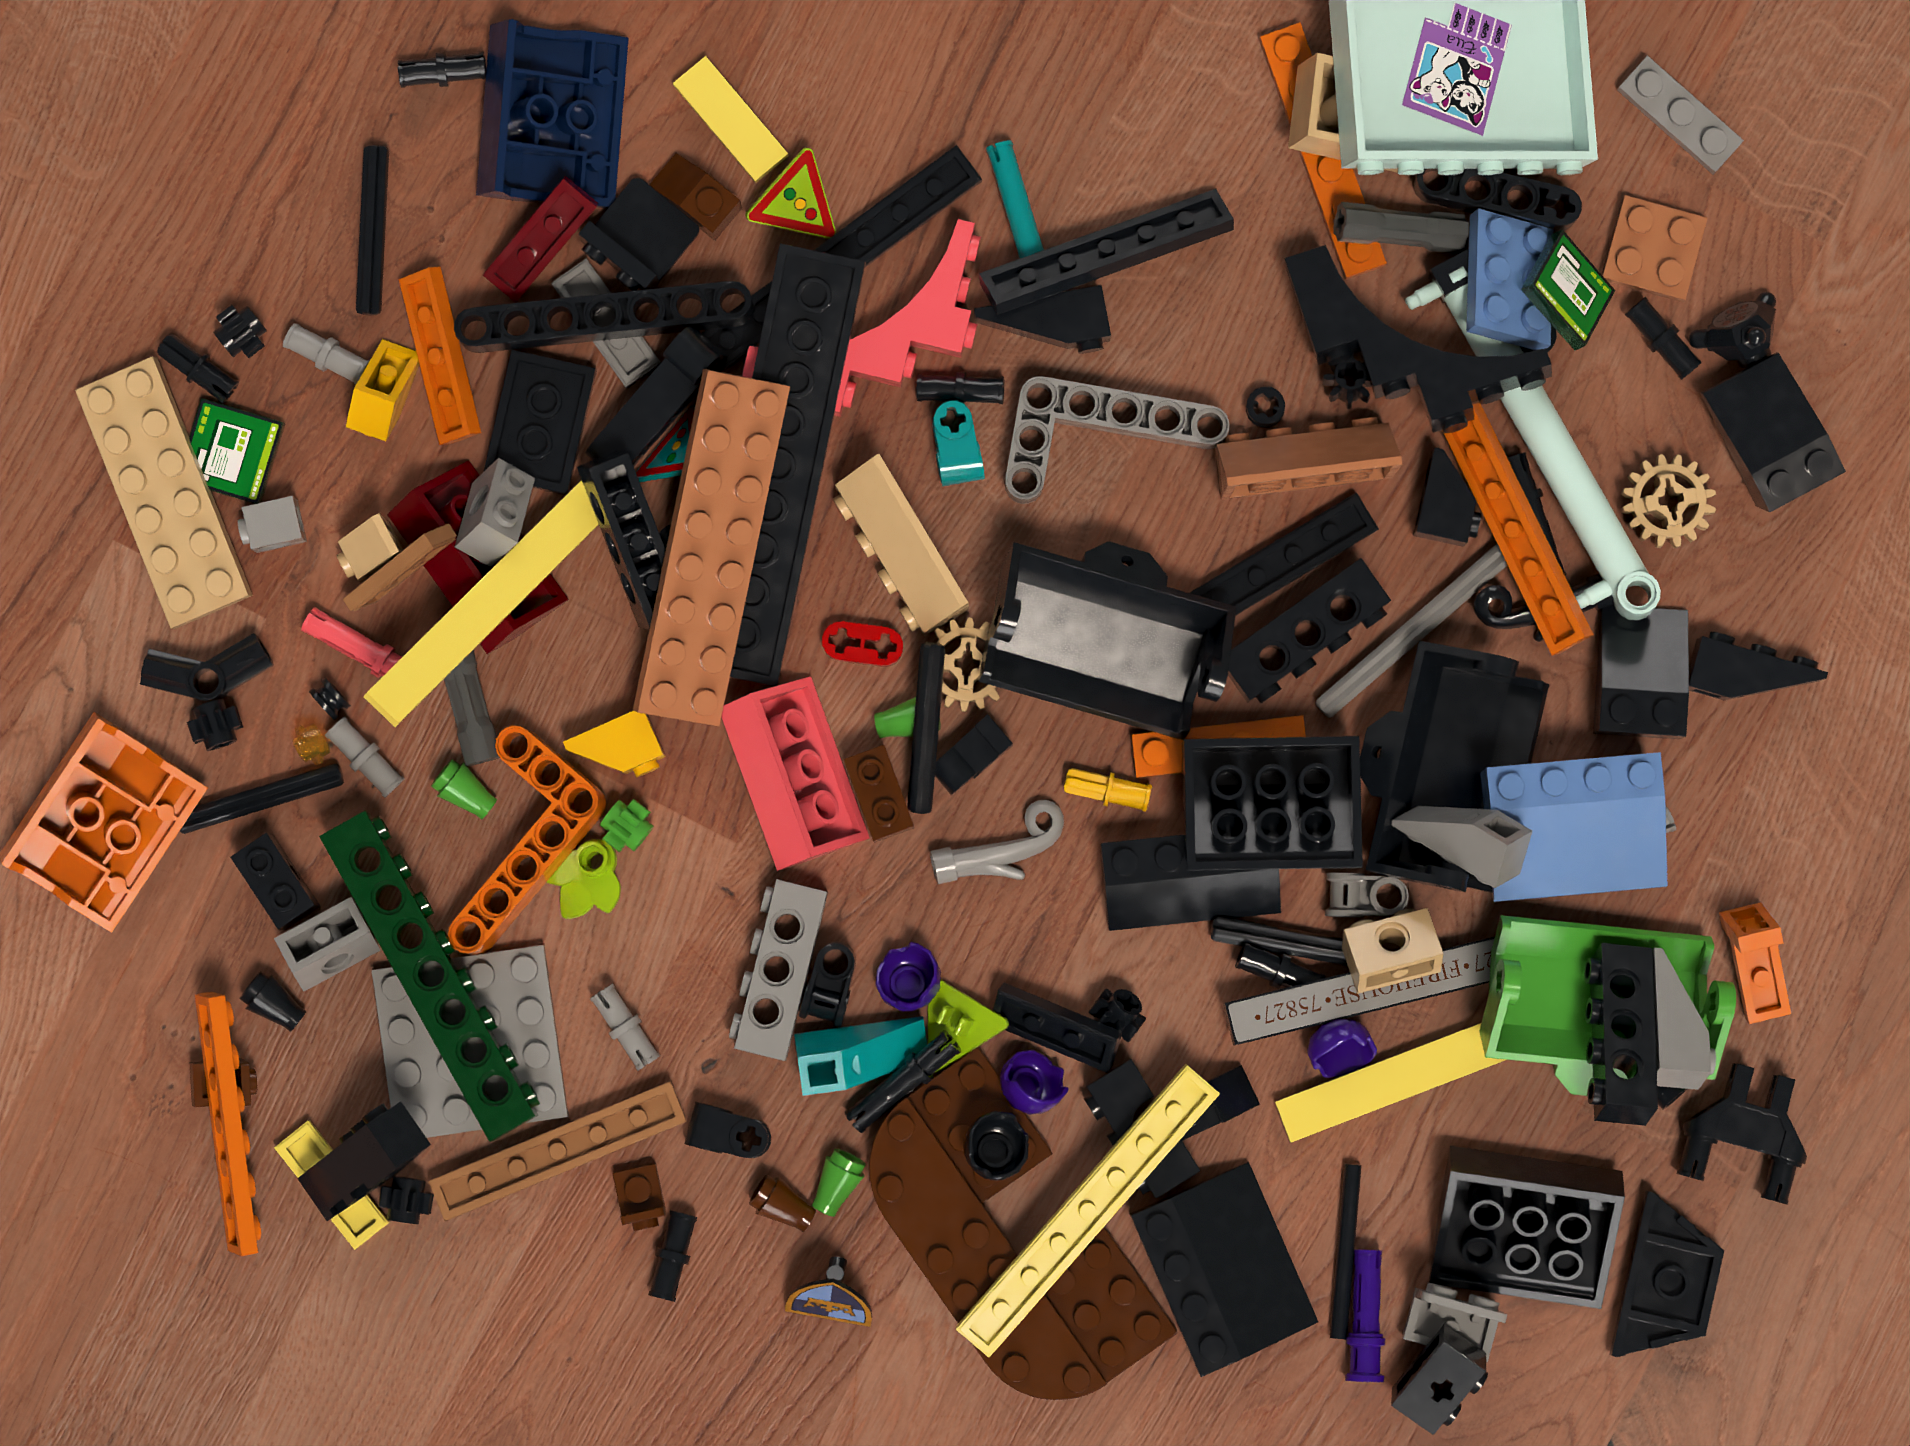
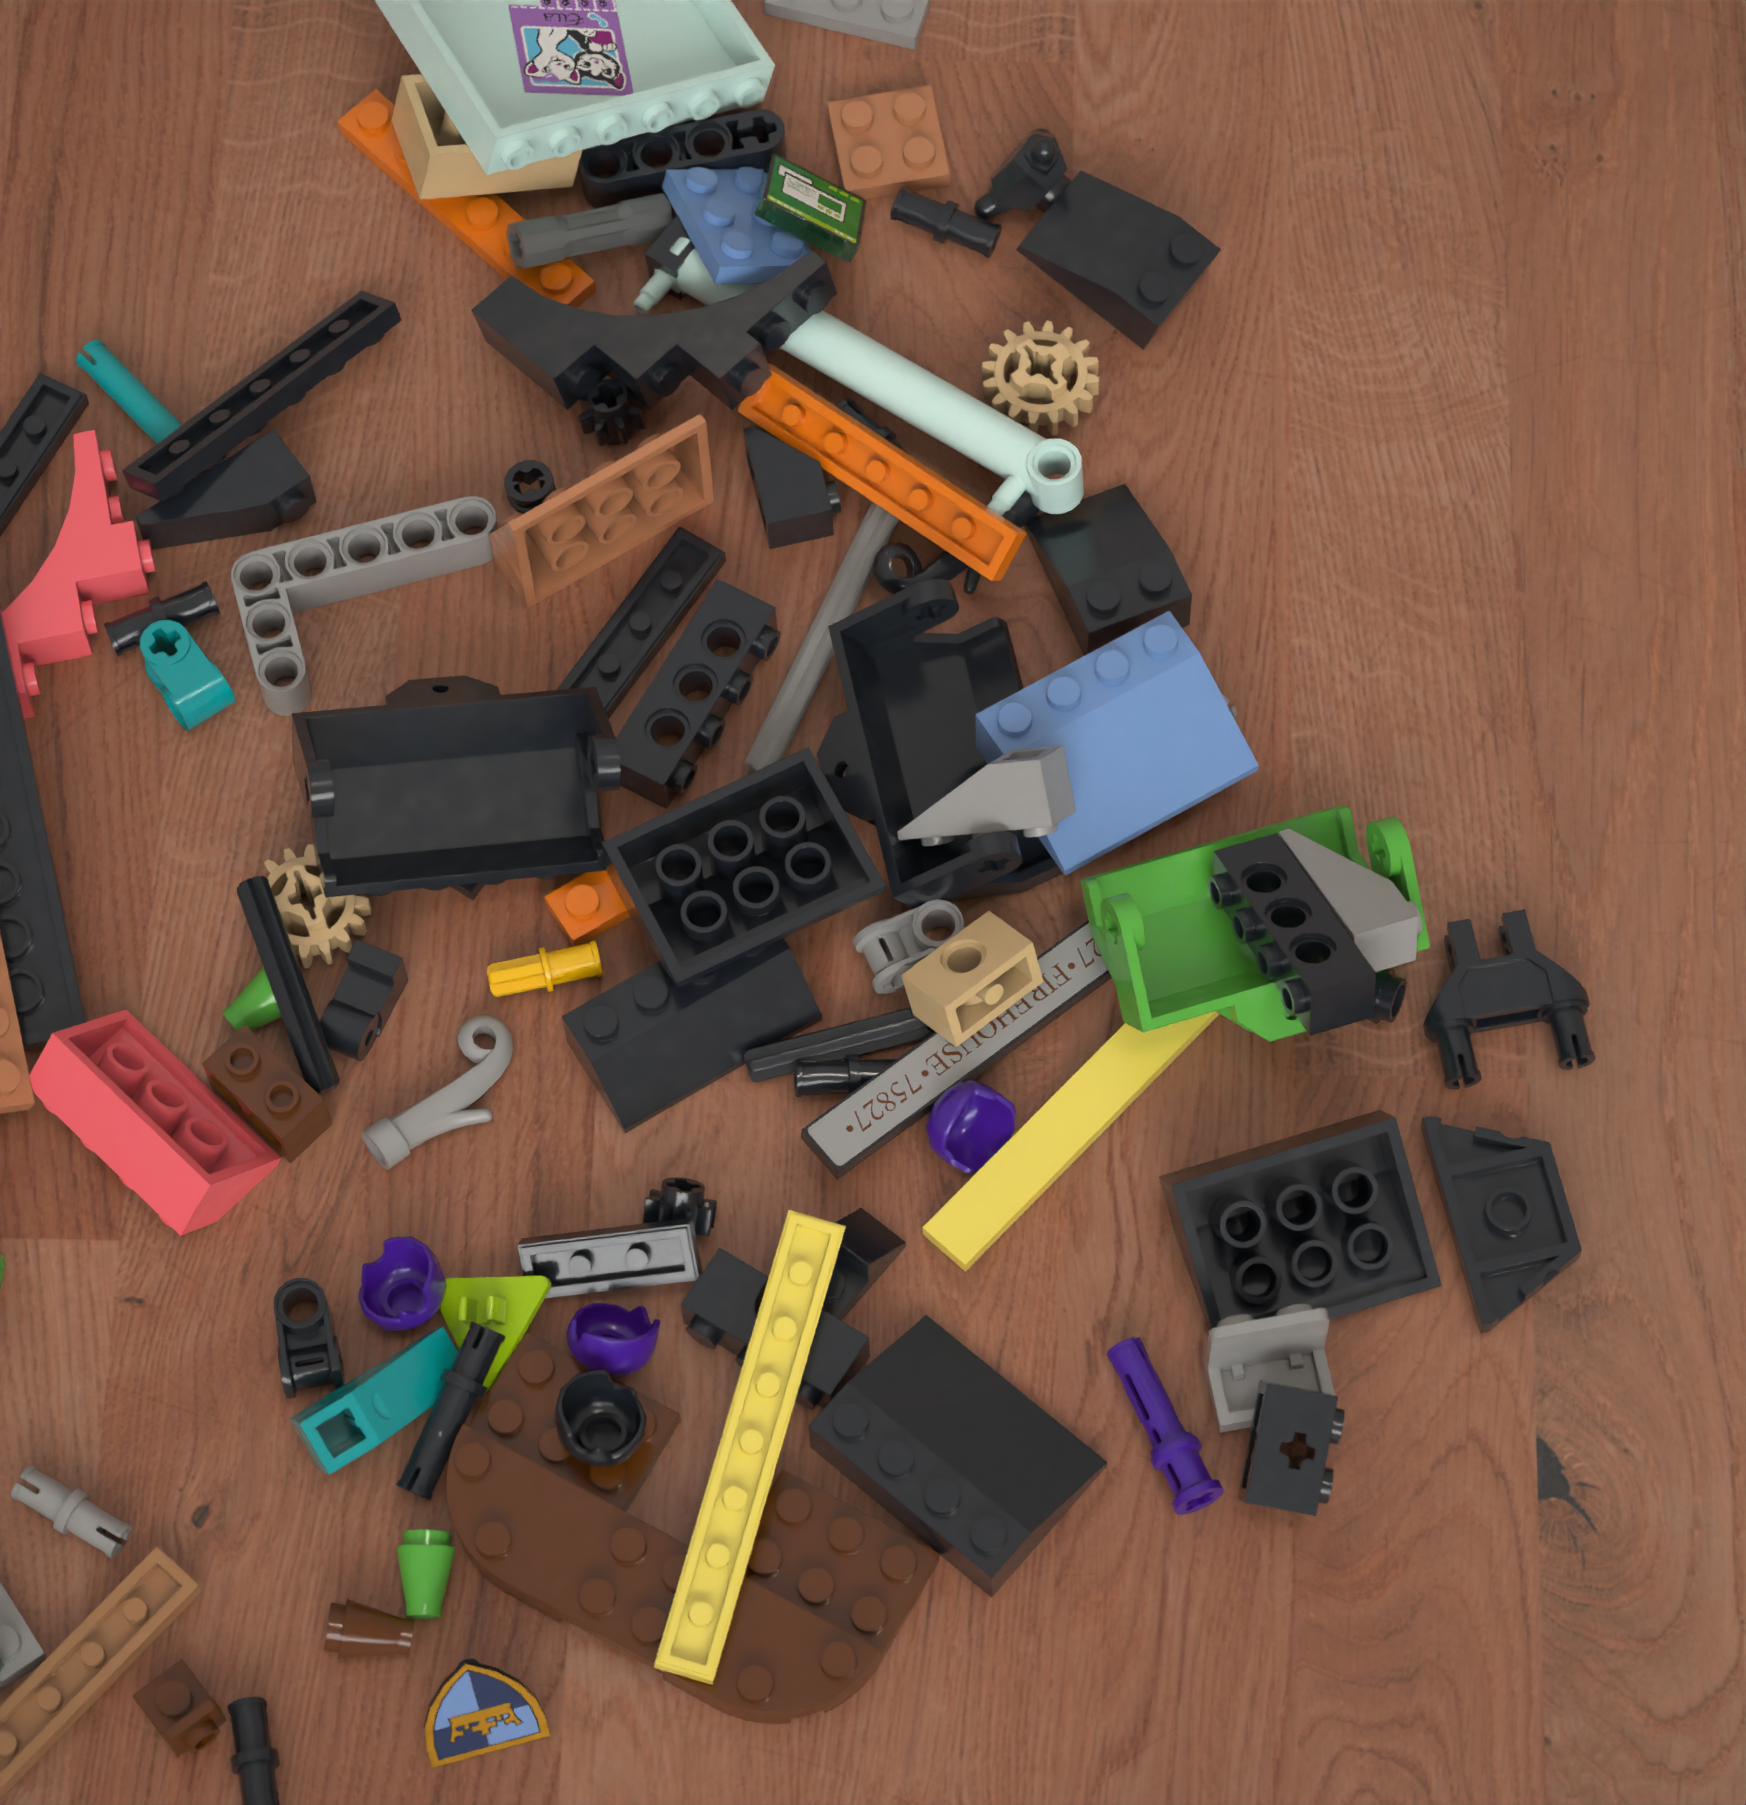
camera: 25 degrees left, 20 degrees down
black piece [684,1102,772,1158] -> none
light grey brick [729,879,828,1061] -> none
red beam [822,621,903,667] -> none
tan slope [833,454,969,636] -> none
black piece [1330,1164,1362,1340] -> none
black slope [1689,632,1828,701] -> none
orange bracket [1719,902,1791,1024] -> none

